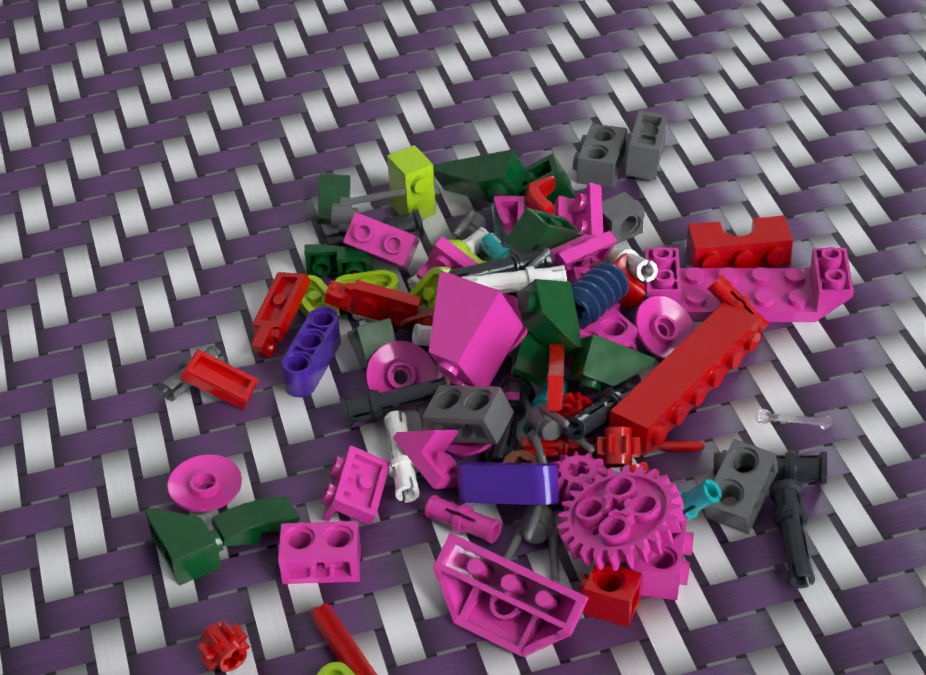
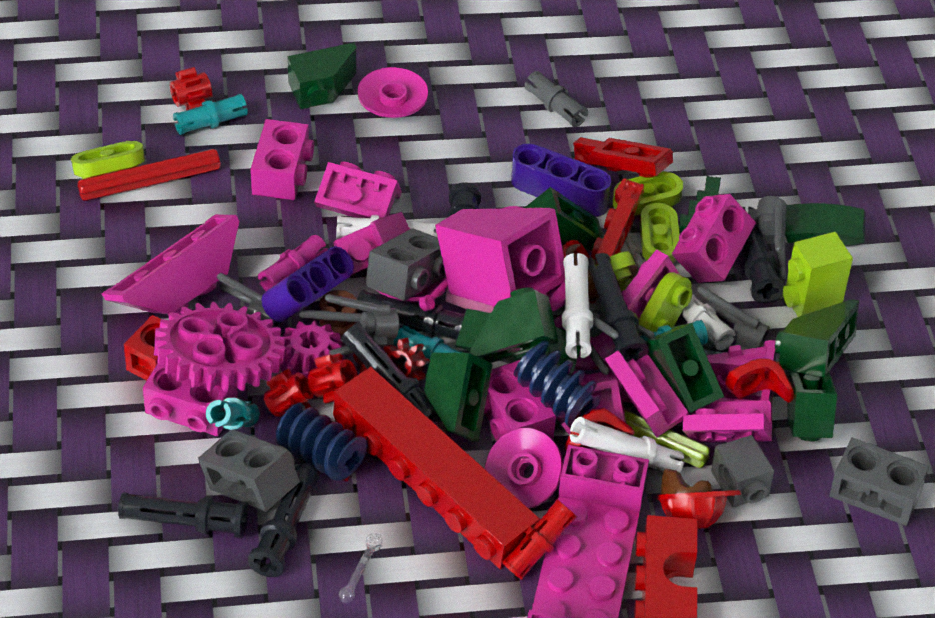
camera: 95 degrees right, 5 degrees up
red tile [181,349,259,410] -> none
dark green slope [211,496,300,547] -> none
red tile [547,344,564,412] -> none
dark grey brick [625,110,669,180] -> none
none -> teal pin [173,94,248,135]
none -> dark blue piece [276,402,368,481]
none -> red piece [658,468,741,529]

